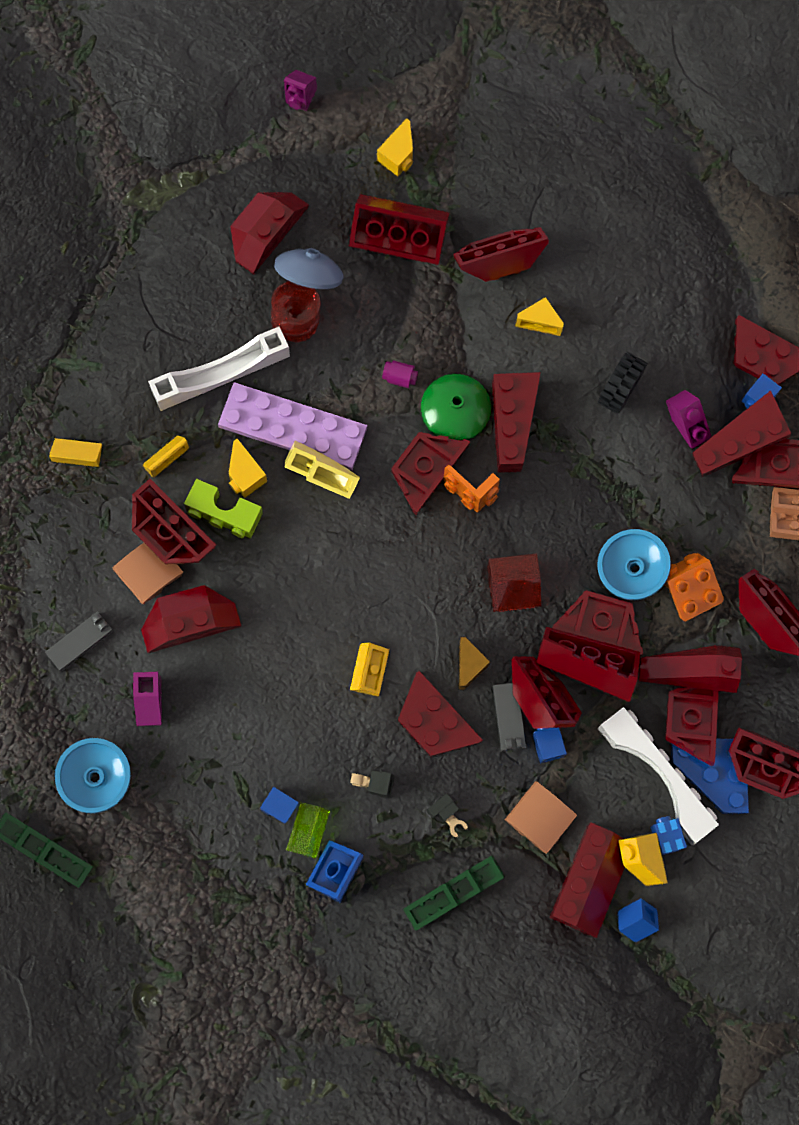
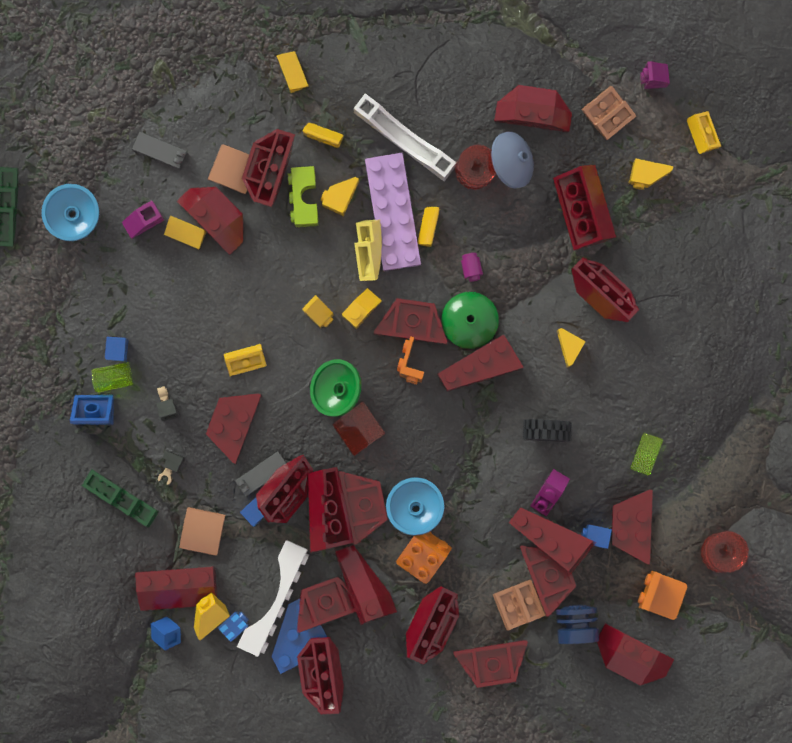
camera: 70 degrees right, 10 degrees up
pearl gold slope [459,637,490,690] -> none
none -> yellow slope [164,216,207,249]
none -> yellow slope [302,295,334,328]
none -> green dish [310,359,362,417]
none -> yellow slope [342,288,382,329]
none -> yellow slope [417,207,440,247]
none -> nougat slope [581,86,636,140]
none -> clear neon green slope [630,433,663,475]
none -> yellow slope [687,111,721,154]

